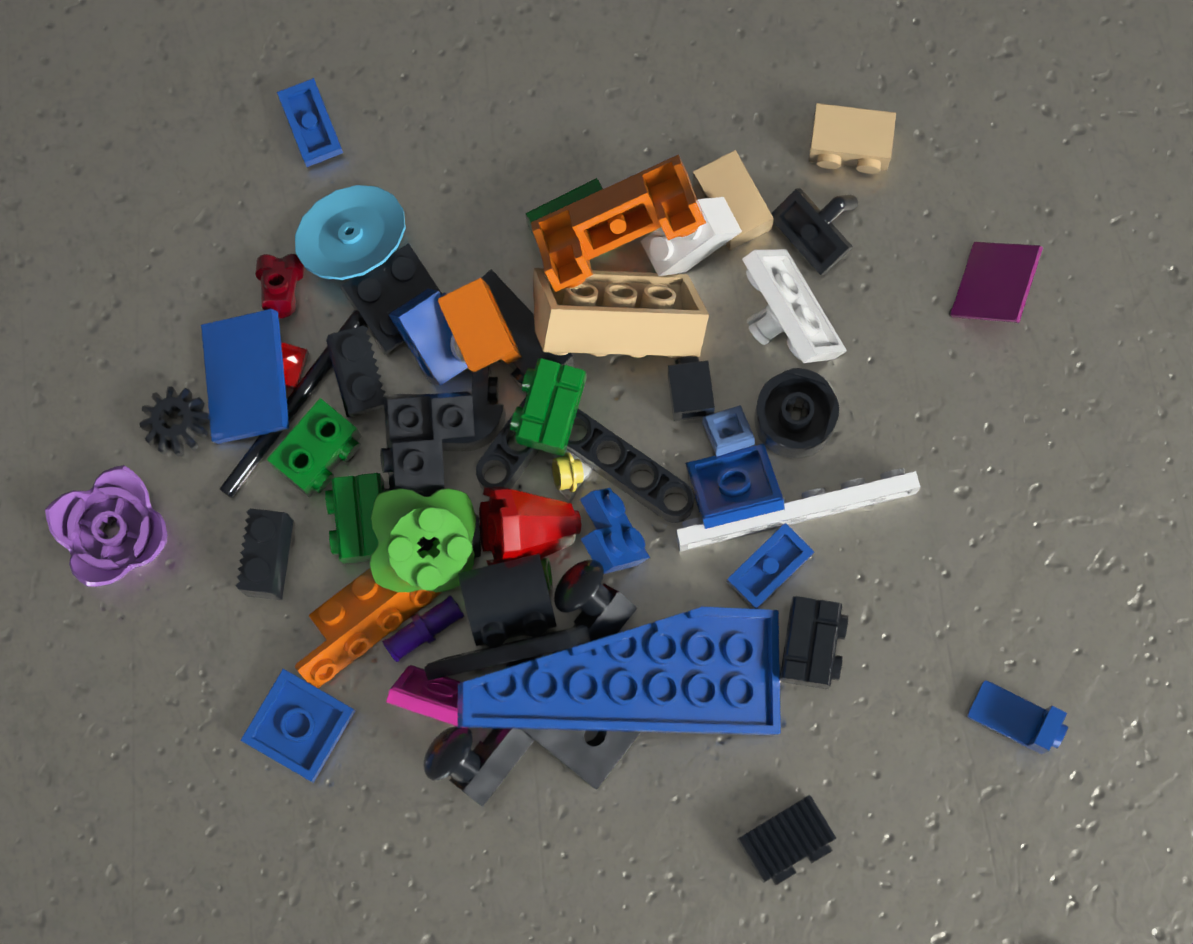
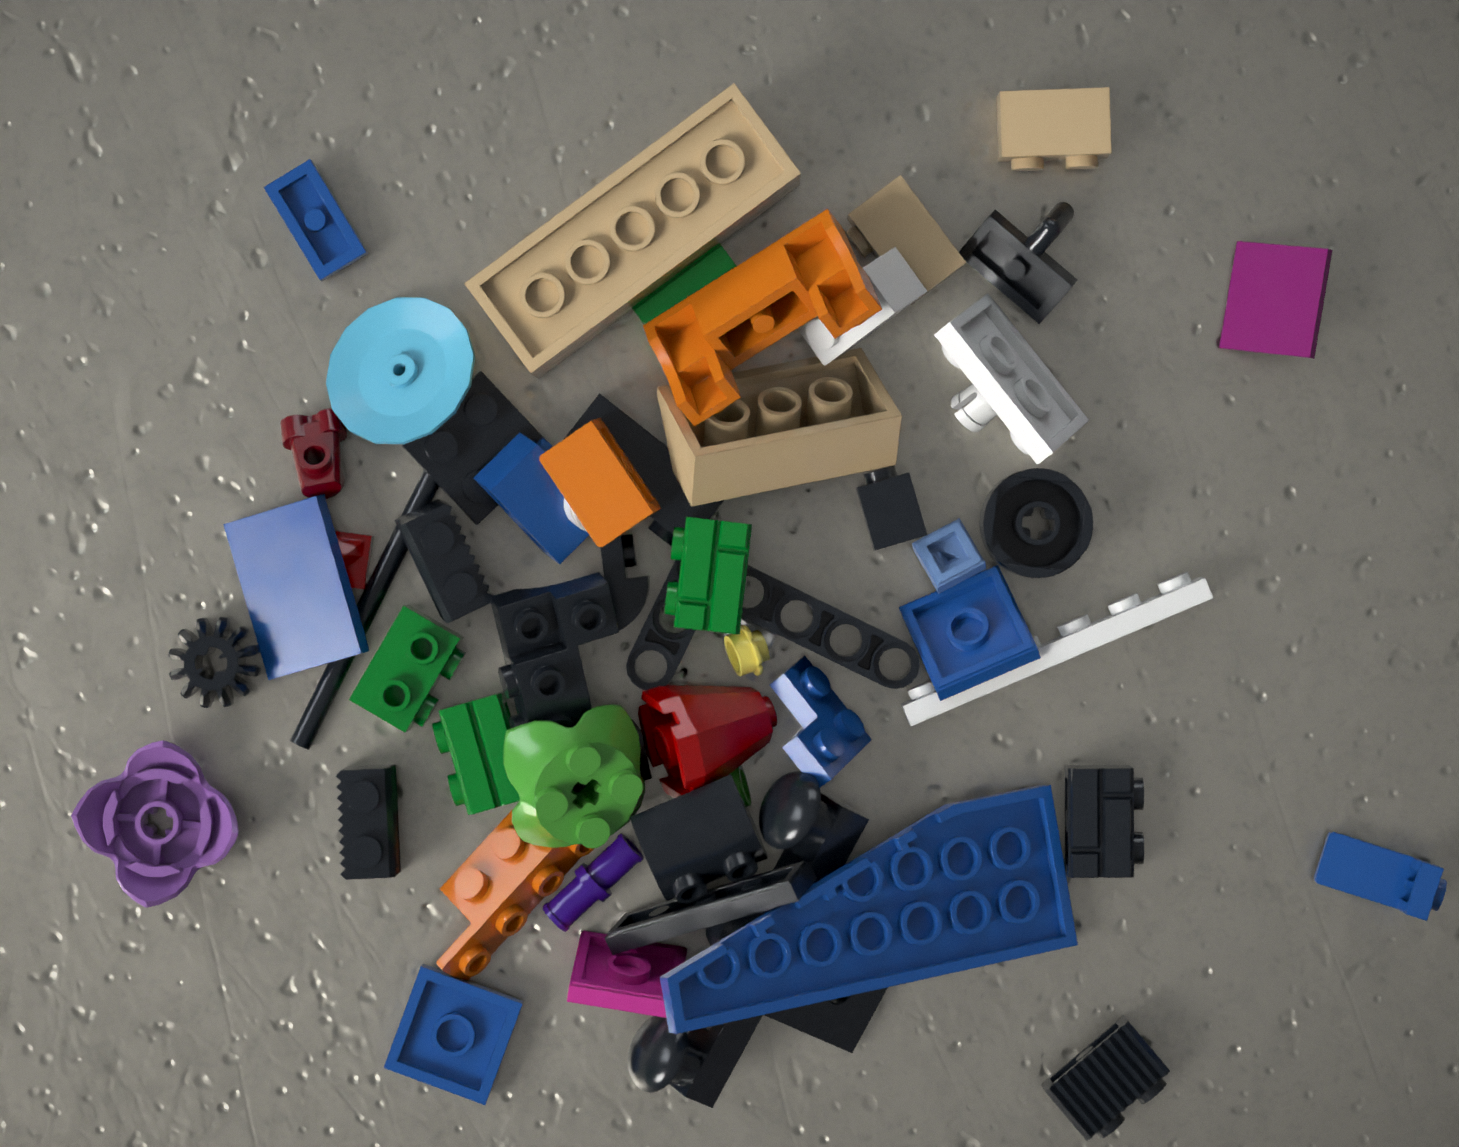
camera: 15 degrees left, 10 degrees up
blue plate [726,523,814,609] -> none
none -> tan brick [464,83,801,379]

